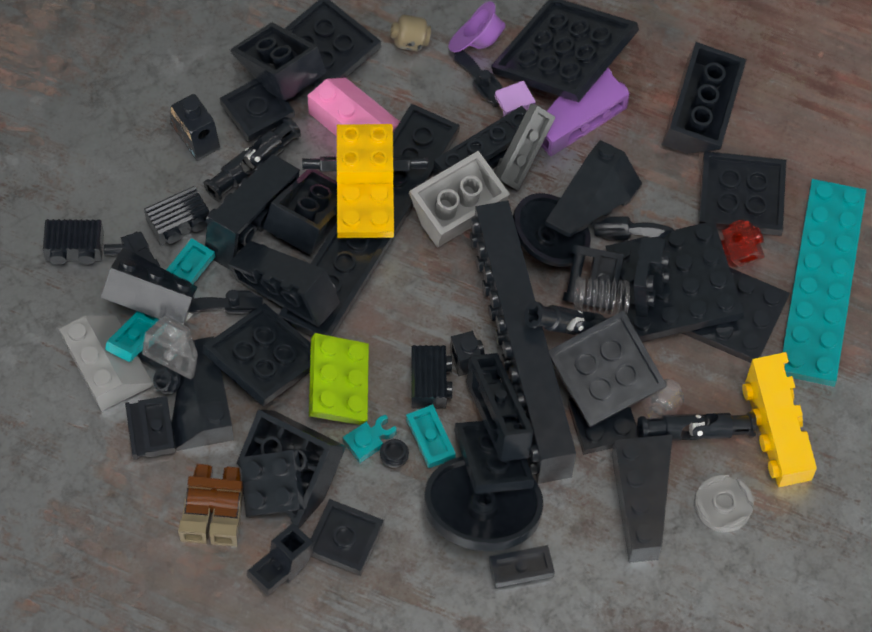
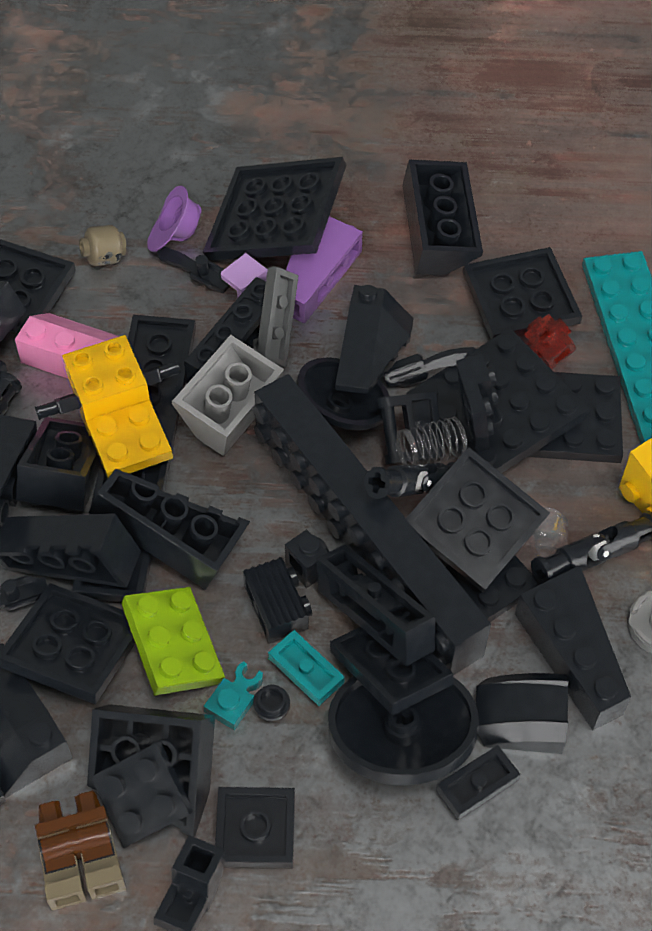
camera: 20 degrees left, 5 degrees down
none -> black wedge [88,469,251,590]
none -> black slope [476,673,569,754]

